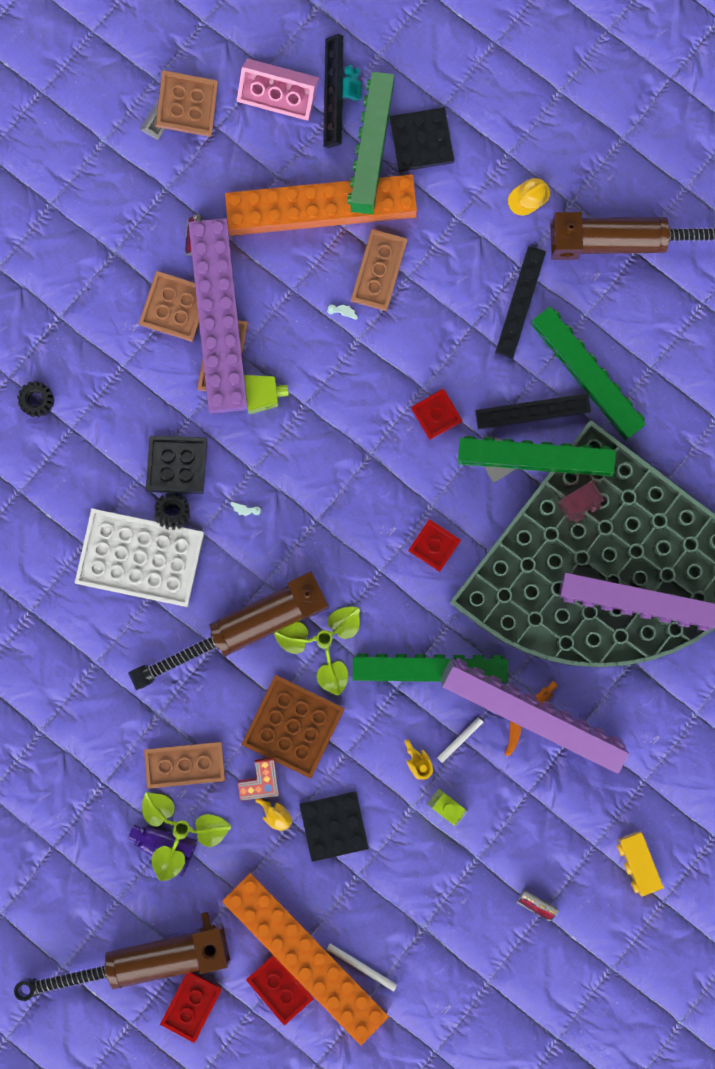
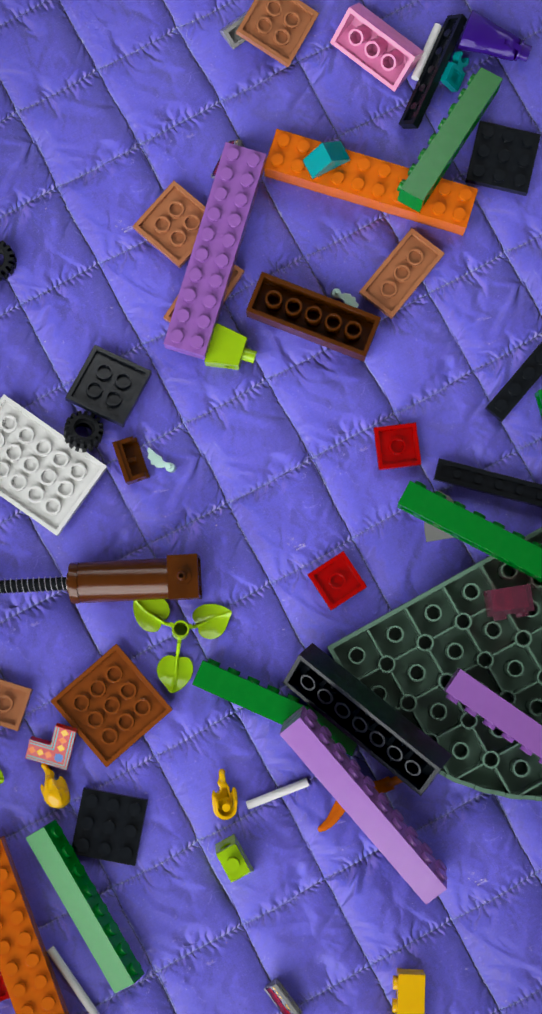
camera: 30 degrees right, 0 degrees up
none -> brick [26,819,145,993]
none -> reddish brown hinge [112,436,150,485]
none -> reddish brown brick [246,272,381,362]
none -> black brick [283,643,452,796]
none -> teal slope [303,141,350,180]
none -> white bar [411,23,442,81]
none -> dark purple piece [457,10,532,62]

